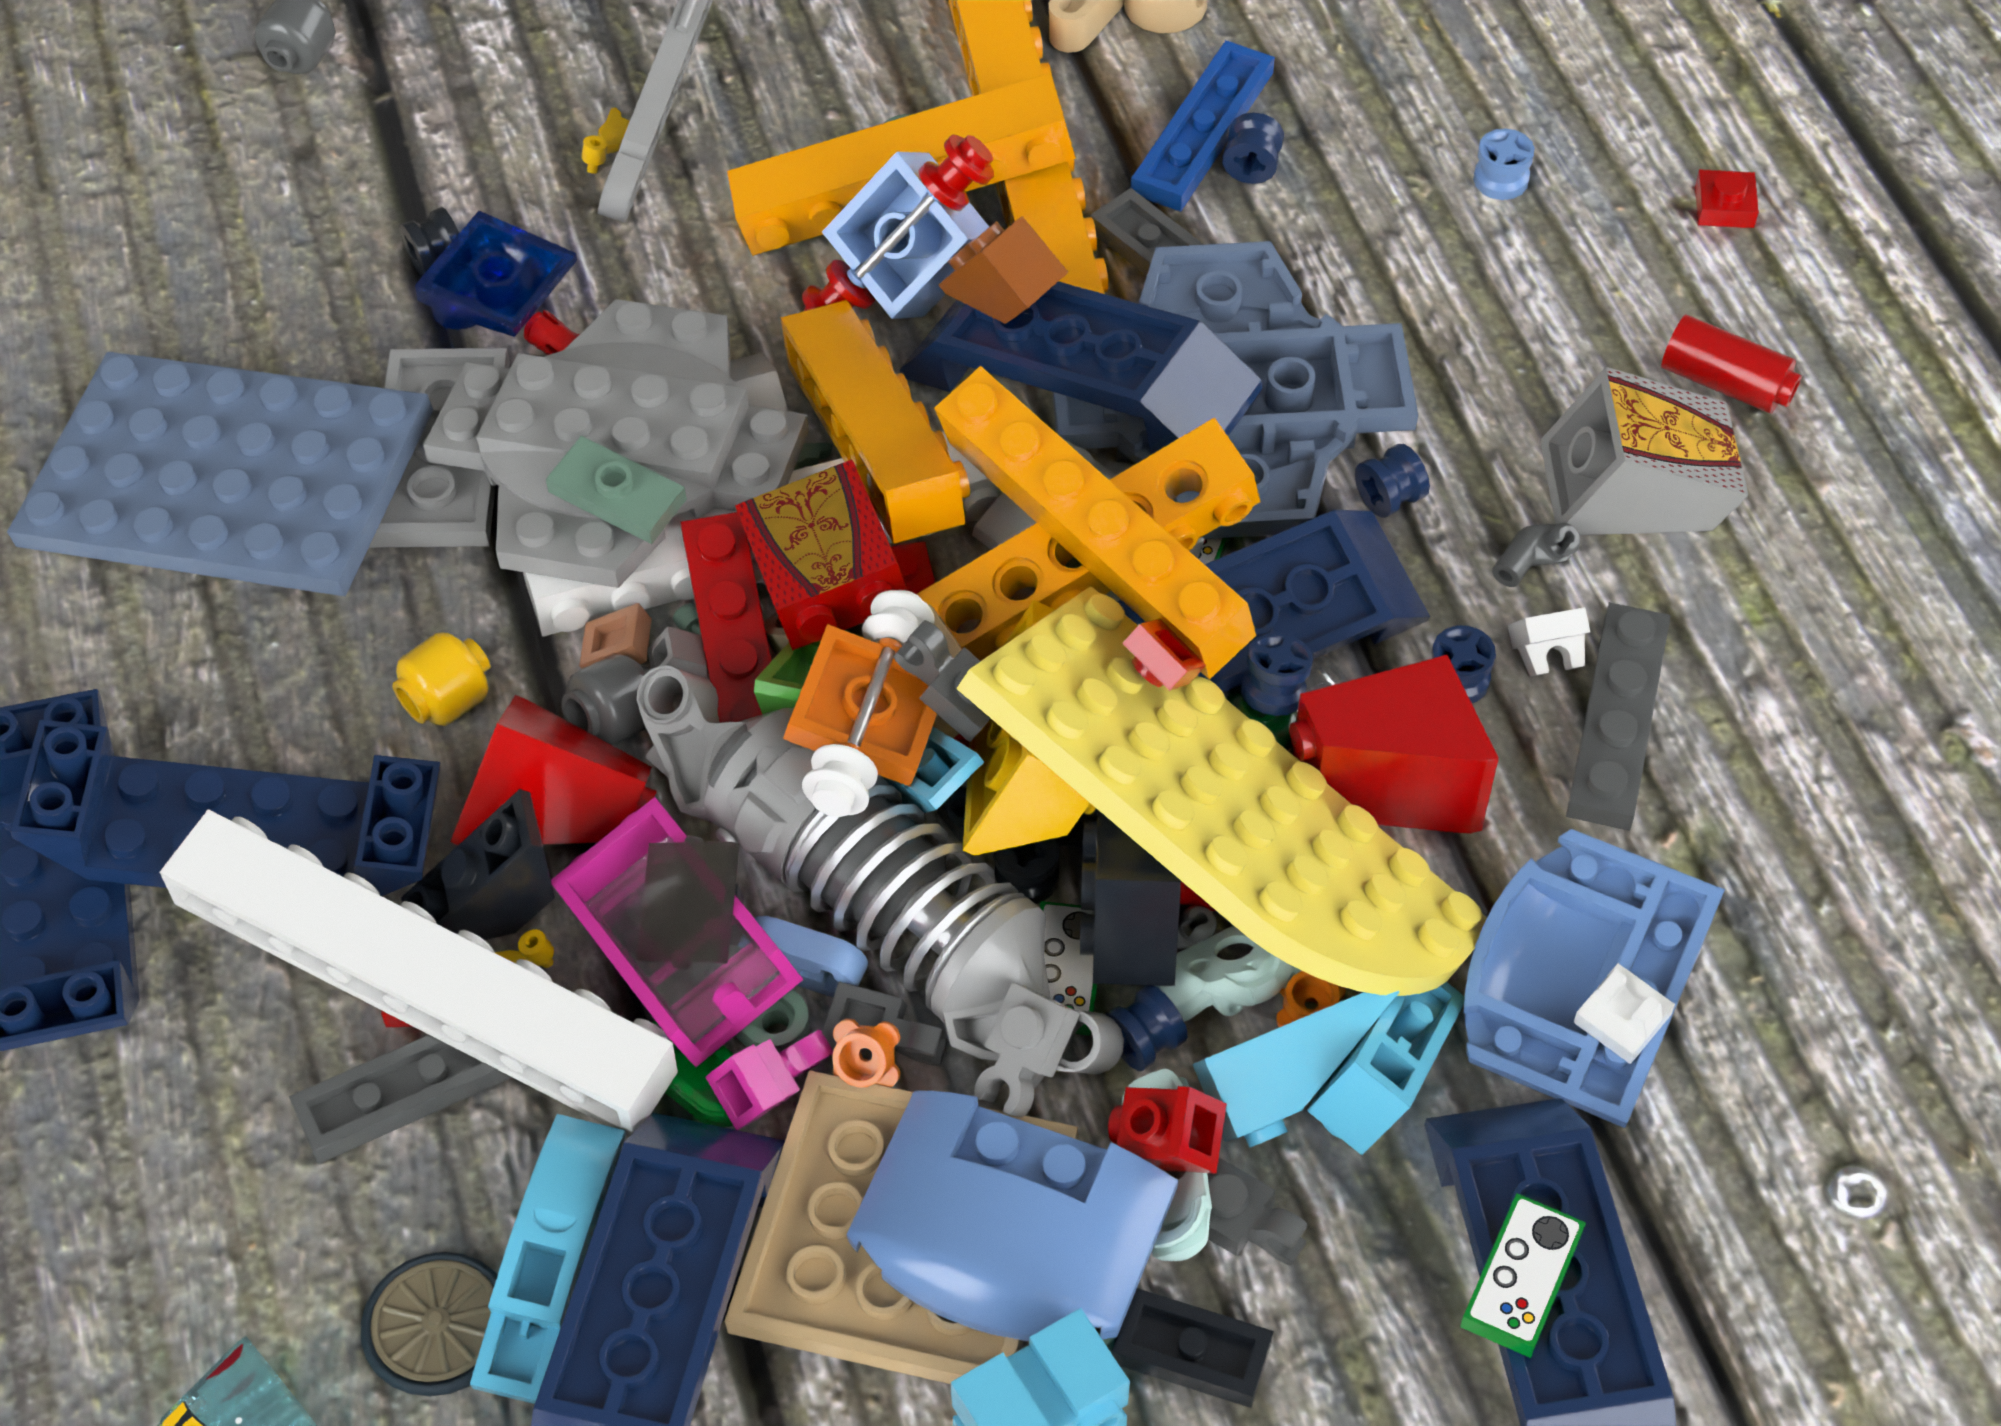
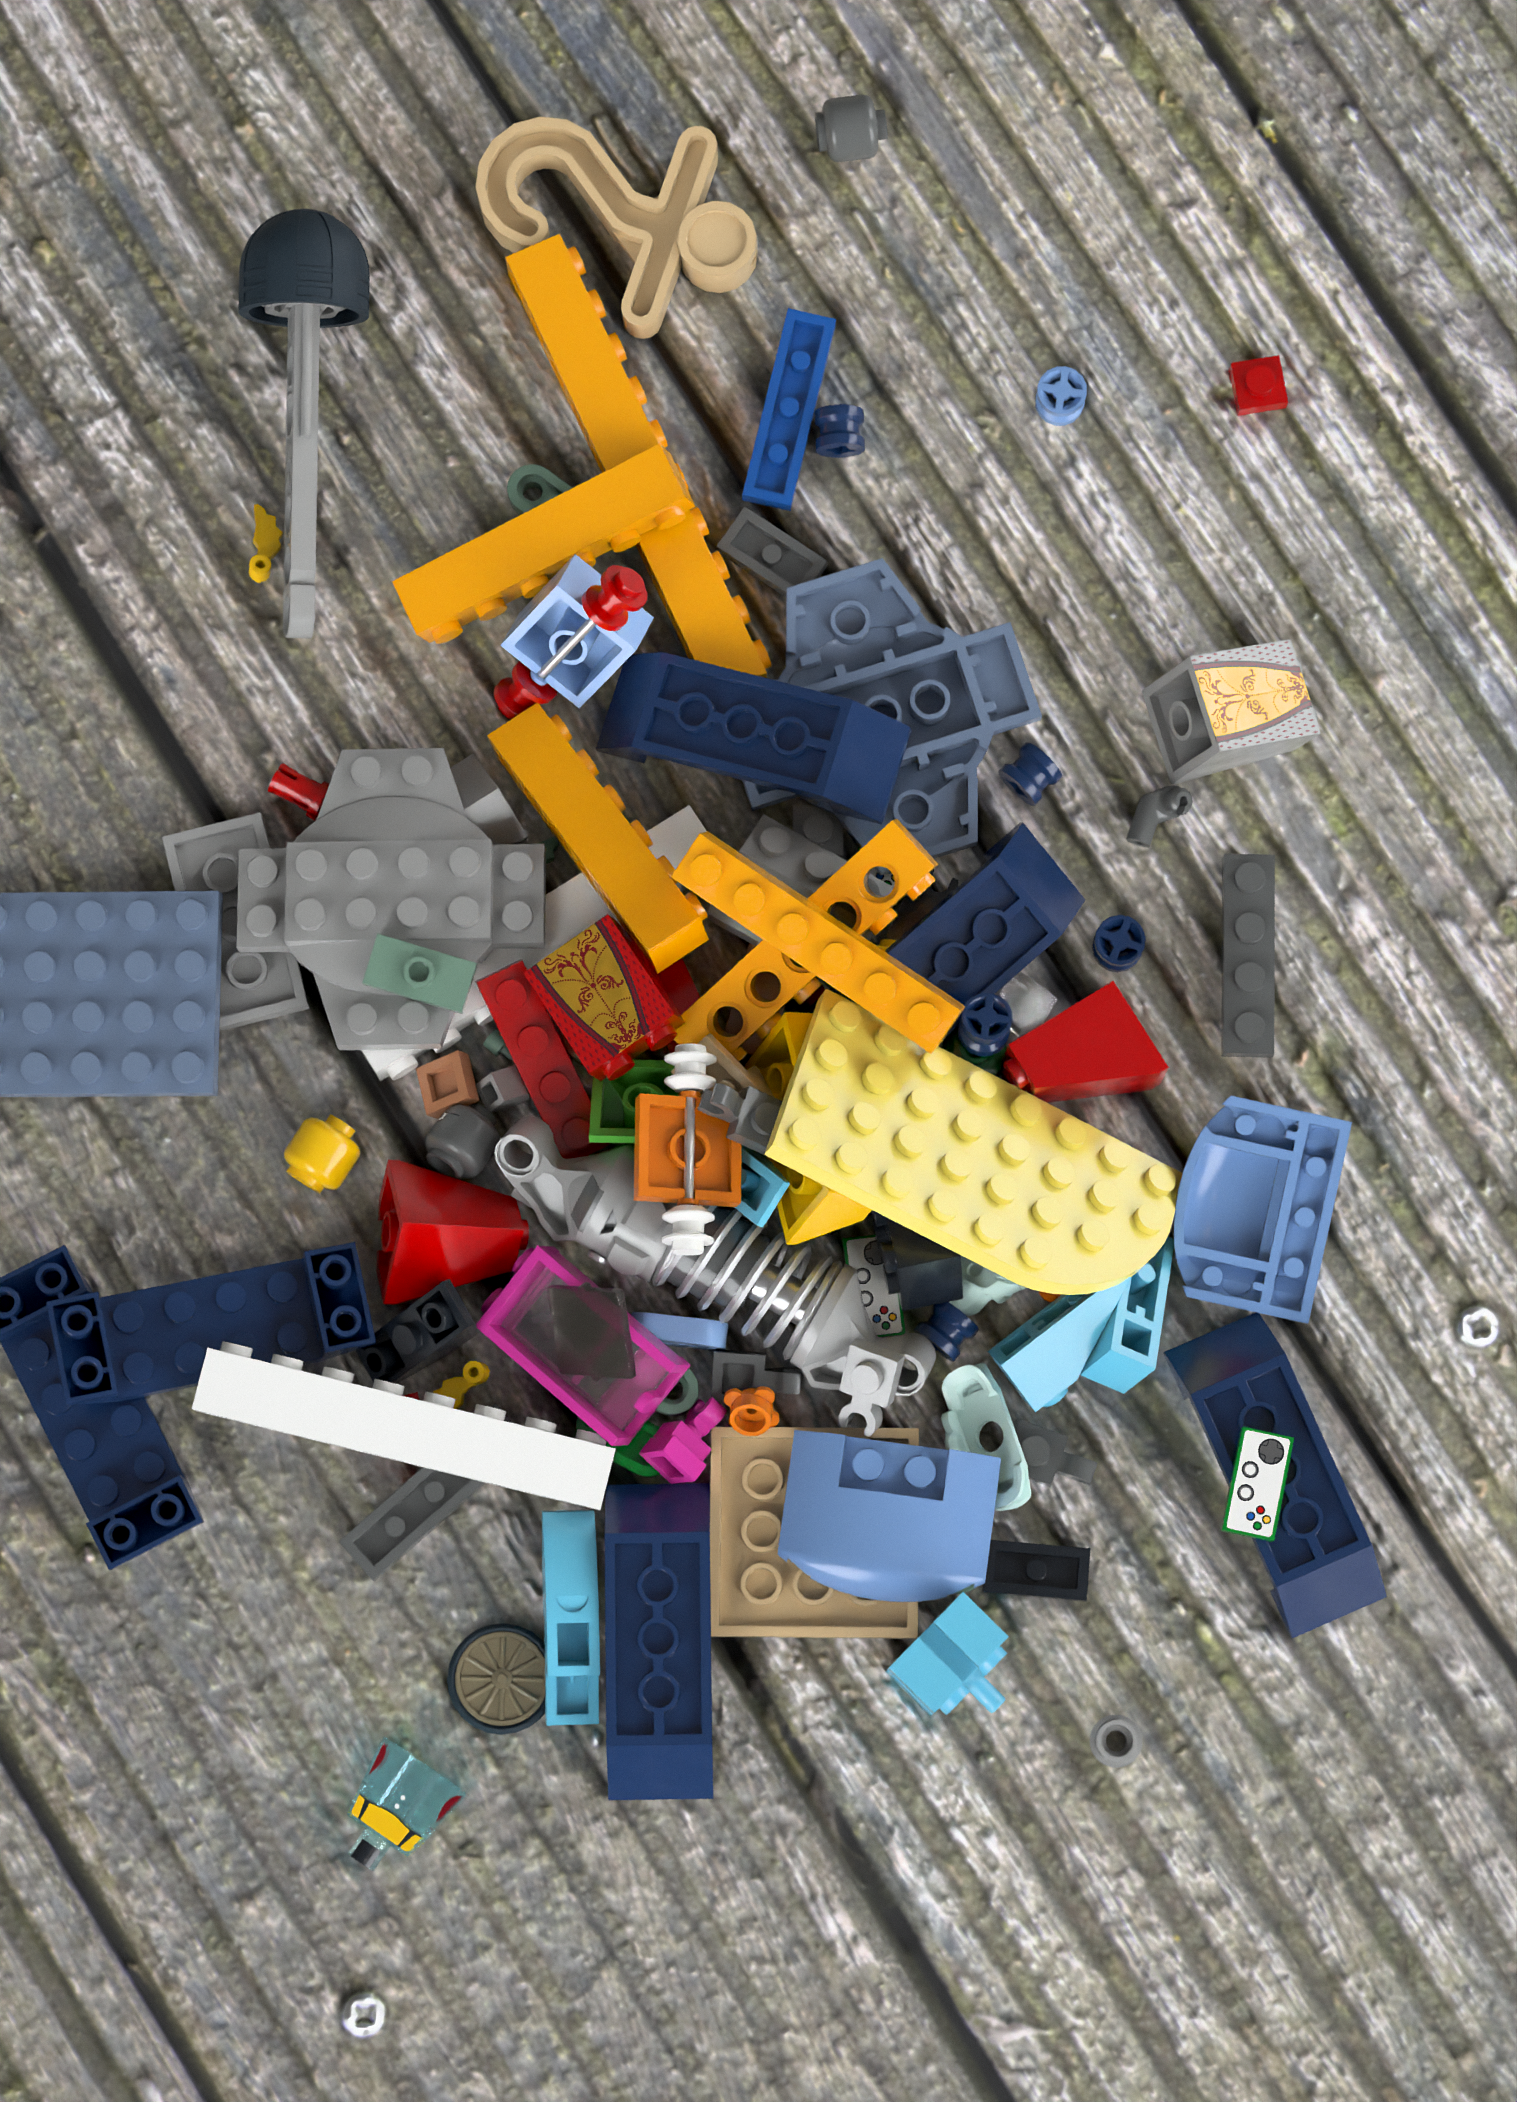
camera: 15 degrees left, 25 degrees up
black wheel [399,207,466,277] -> none
clear blue slope [415,210,577,337] -> none
dark orange slope [938,216,1068,324] -> none
red brick [1108,1086,1227,1174] -> none
plate [1122,618,1206,691] -> none
white tile [1508,607,1590,677] -> none
white tile [1574,963,1675,1064] -> none
red brick [1661,314,1802,414] -> none

